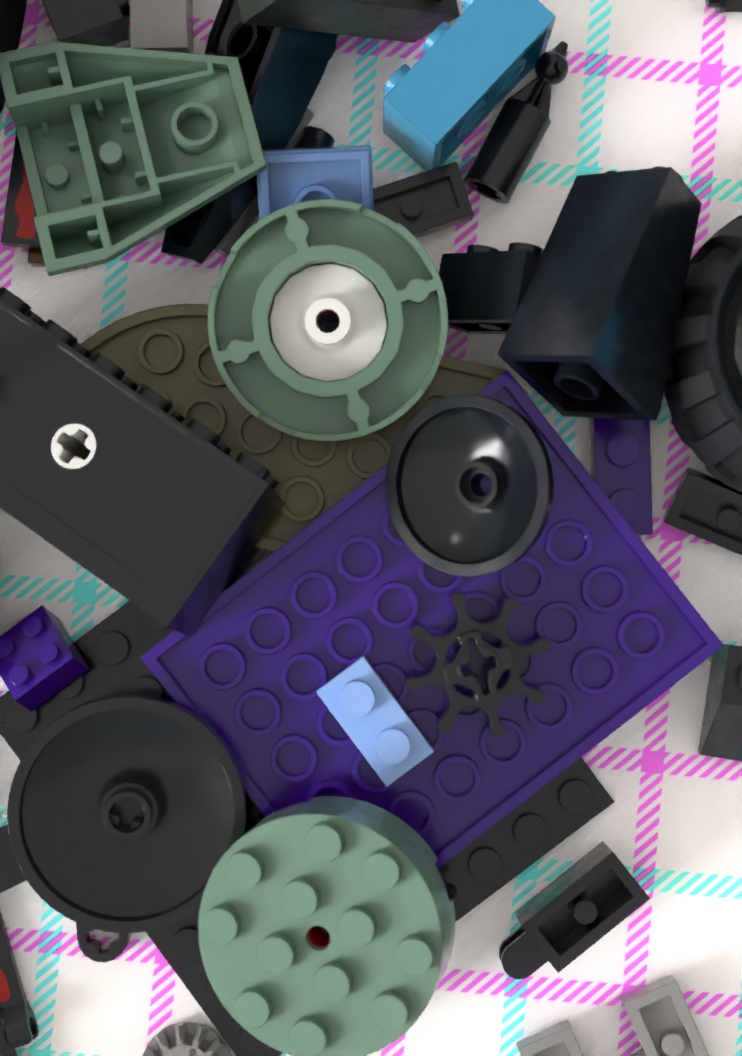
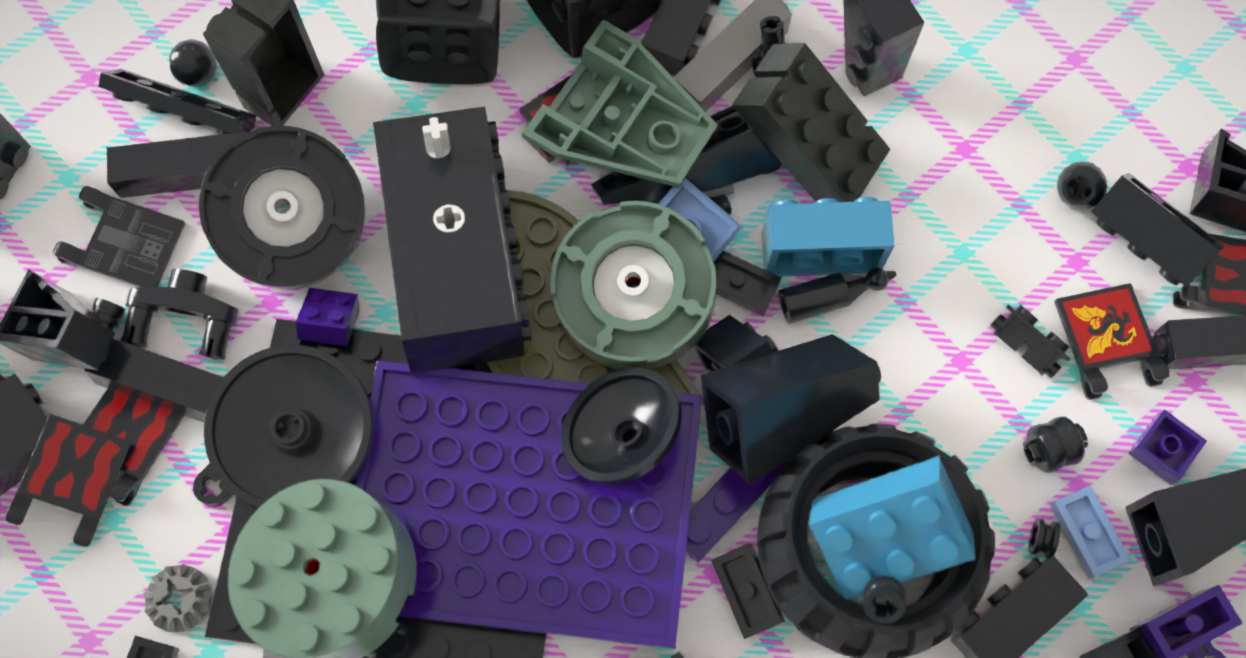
camera: 40 degrees right, 15 degrees down
light blue plate [316,655,434,787] -> none
black gear [405,591,551,738] -> none

